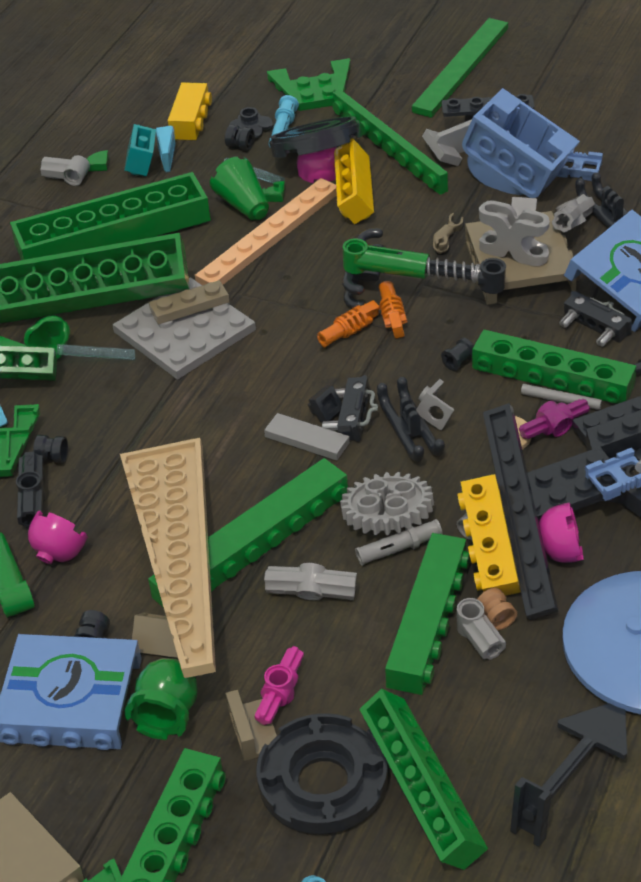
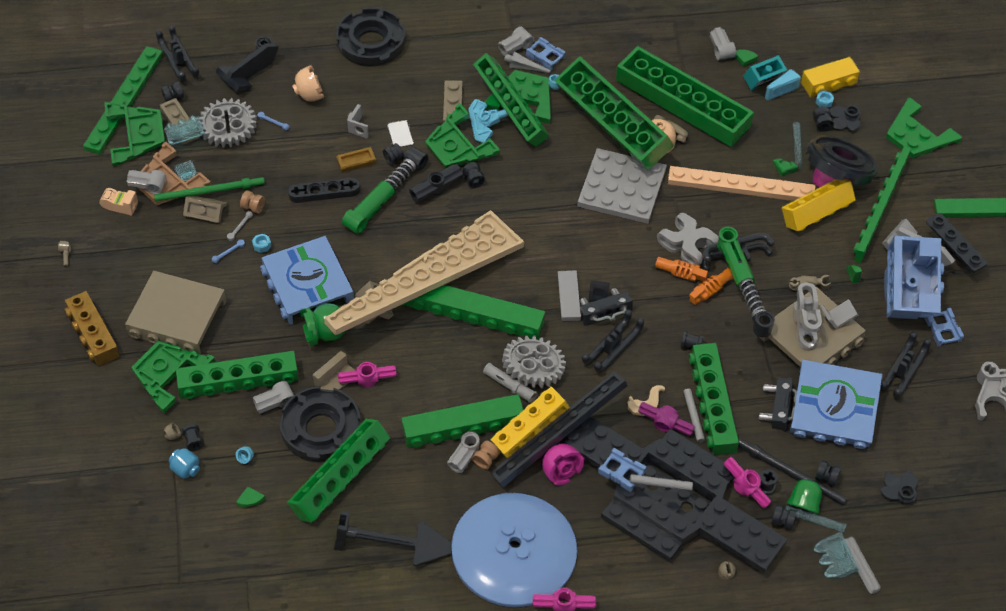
camera: 55 degrees right, 10 degrees up
green hair [24,315,70,359] -> none
dark pink cylinder [28,511,88,564] -> none
clear light blue bar [57,344,135,360] -> none
black wheel [74,610,110,638] -> none
dark tan plate [149,280,229,325] -> none
green cone [210,157,269,220] -> none
light grey piece [264,563,357,600] -> none
medium azure pin [269,95,299,147] -> none
light grey bracket [416,379,454,430] -> none
light grey piece [552,194,595,232] -> none
none -> light grey piece [253,381,294,414]
none -> light grey piece [657,213,718,266]
none -> medium azure tile [816,91,834,108]
none -> green tile [846,265,862,284]

